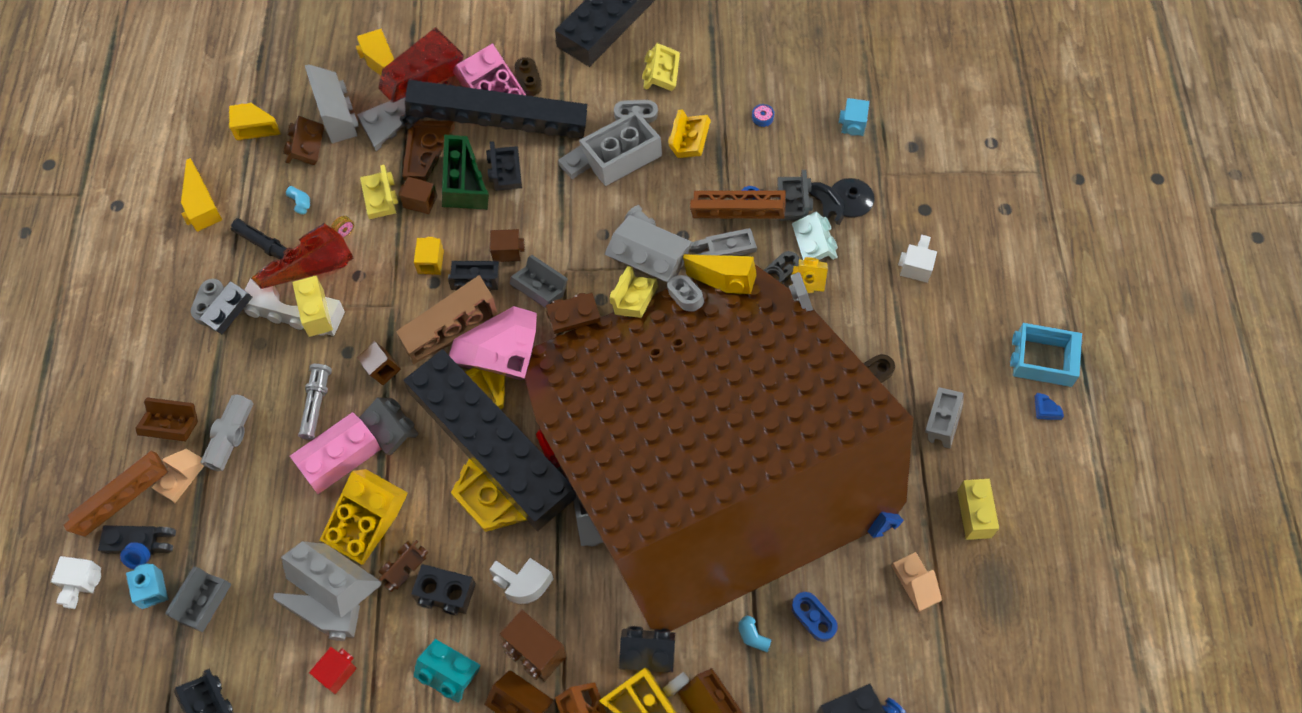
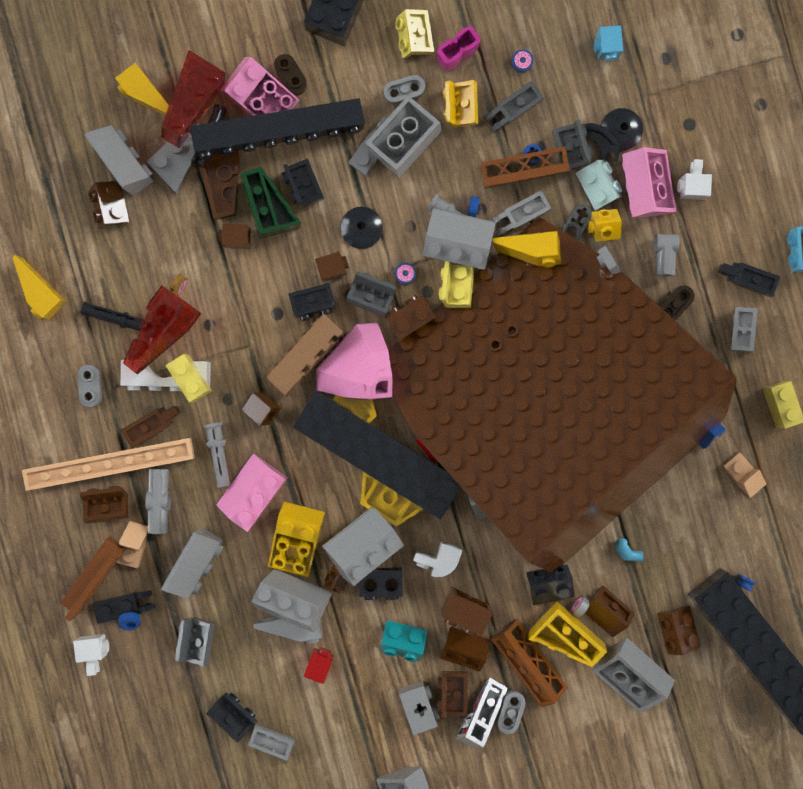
camera: 15 degrees left, 25 degrees up
medium azure brick [126,564,168,609] -> none
bracket [199,281,253,335] -> none
yellow slope [229,103,281,141] -> none
medium azure arm [286,186,310,215] -> none
dark grey bracket [359,397,419,455] -> none
light yellow bracket [360,165,399,219] -> none
yellow brick [414,237,444,275] -> none
light grey plate [667,275,704,311] -> none
blue plate [791,592,838,642] -> none
none -> light nougat plate [22,438,195,491]
none -> reddish brown hinge [121,405,181,448]
none -> light grey slope [161,527,224,598]
none -> light grey slope [322,506,404,586]
none -> black dish [341,207,383,249]
none -> tile [395,263,416,285]
none -> dark pink brick [436,26,481,72]
none -> blue tile [467,196,480,217]
none -> dark grey hinge [484,81,544,132]
none -> bright pink slope [622,147,676,218]
none -> light grey piece [654,234,680,277]
none -> black hinge [717,262,780,297]

